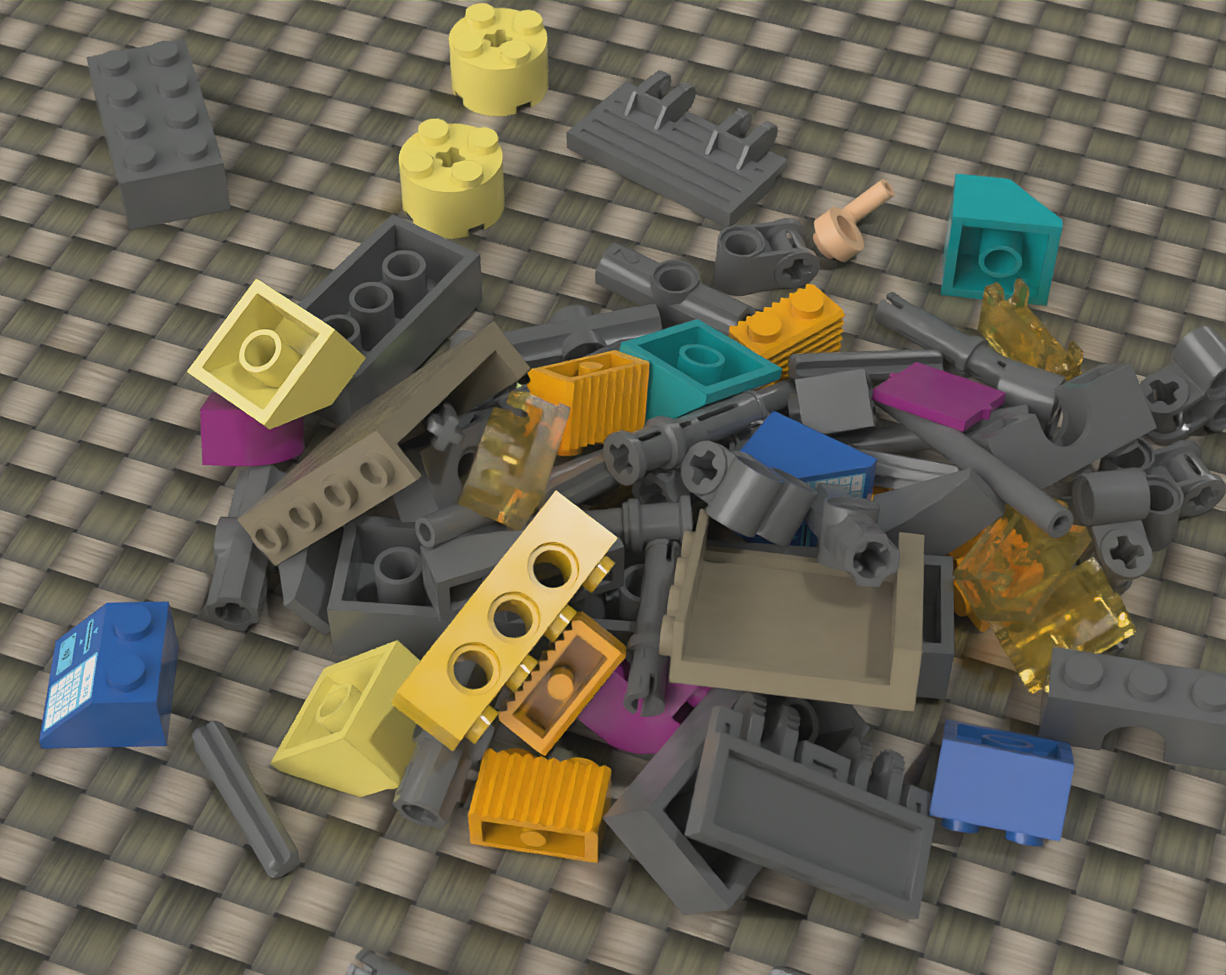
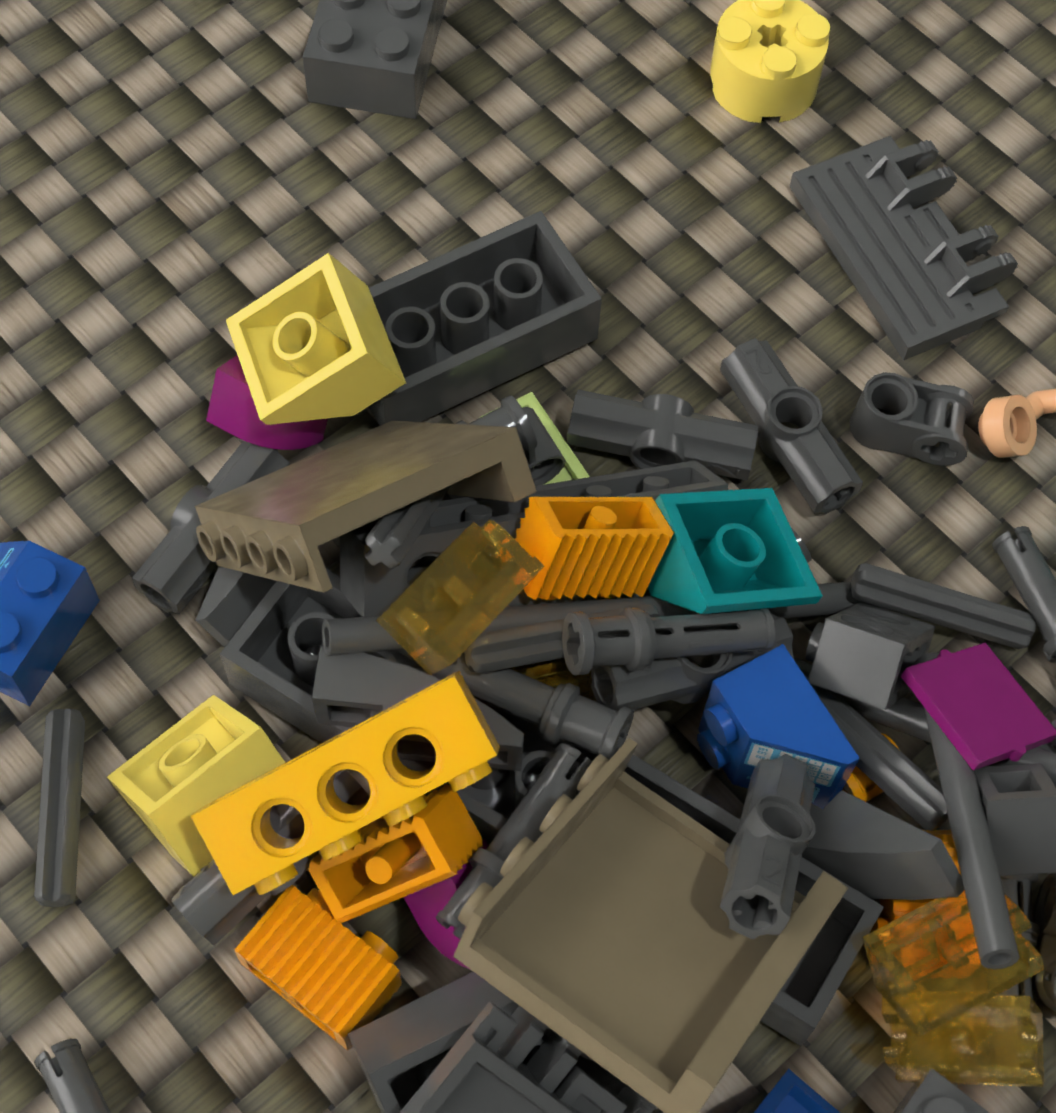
camera: 25 degrees right, 15 degrees up
light yellow brick [399,119,505,239] -> none
dark grey piece [681,440,818,547] -> none
light orange brick [728,284,845,391] -> none

